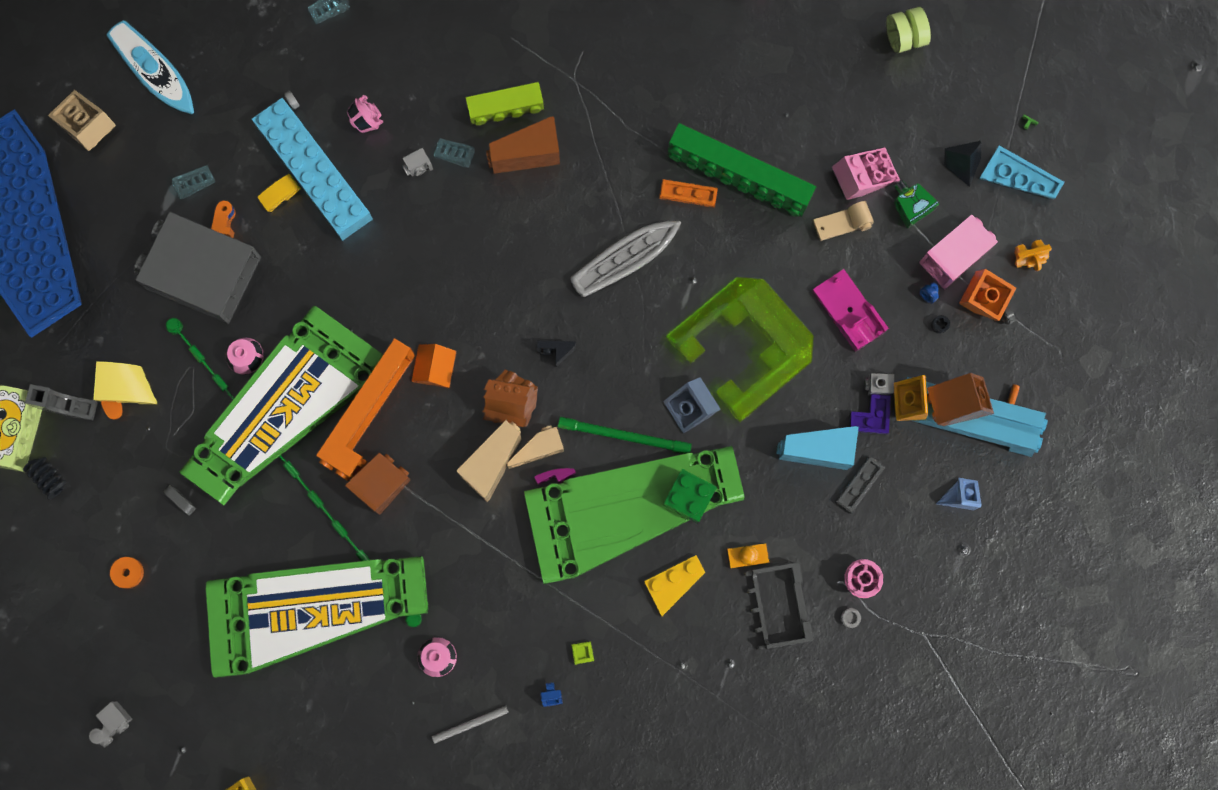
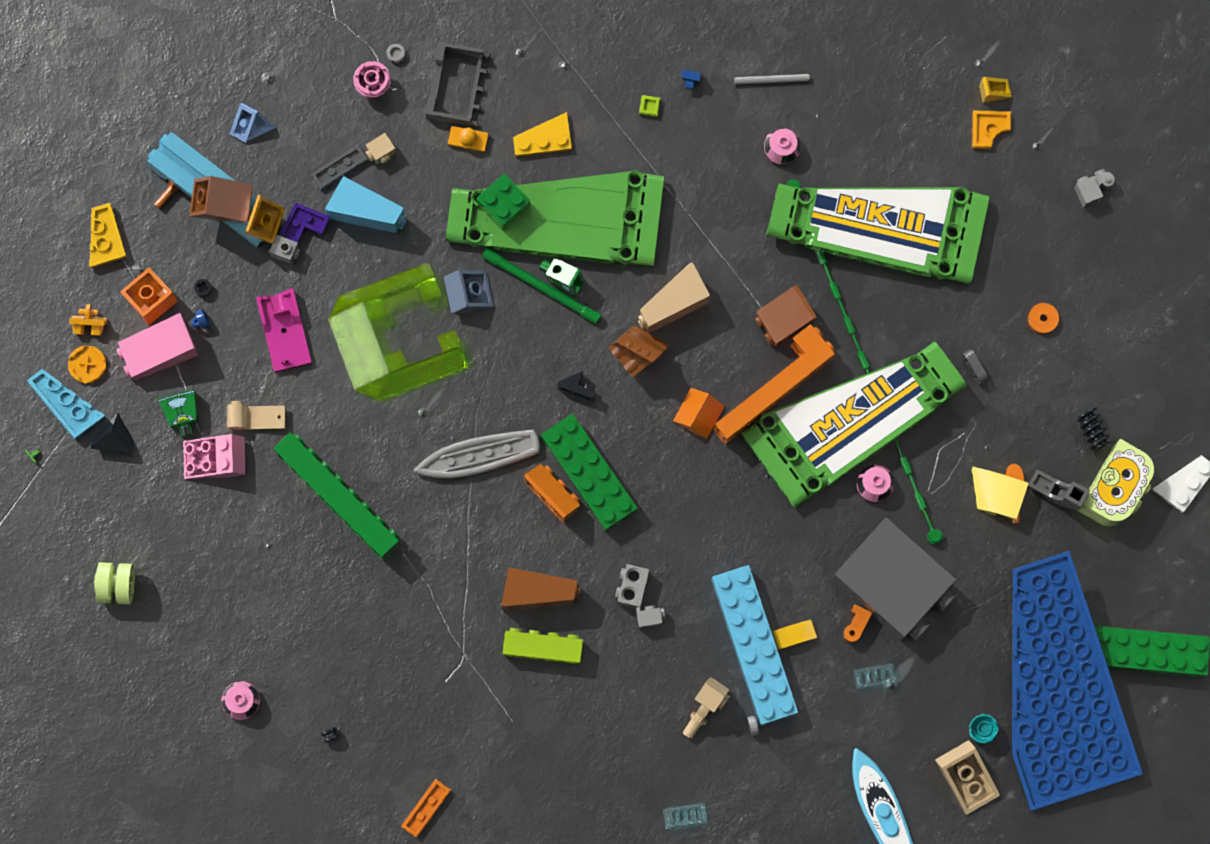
camera: 160 degrees left, 0 degrees up
bright pink cone [347,95,384,133] -> none
clear light blue slope [434,139,475,168] -> none
tan slope [507,426,564,469] -> none
magenta slope [534,468,576,486] -> none
orange tile [659,179,718,208] -> none
none -> light orange tile [68,345,107,384]
none -> yellow wing [89,203,127,268]
none -> tan brick [365,133,396,165]
none -> orange slope [524,464,580,524]
none -> torso [539,259,585,297]
none -> green brick [541,413,637,533]
none -> light grey brick [615,564,649,608]
none -> tan brick [683,677,730,739]
none -> teal hair [969,714,999,744]
none -> light orange tile [972,110,1011,149]

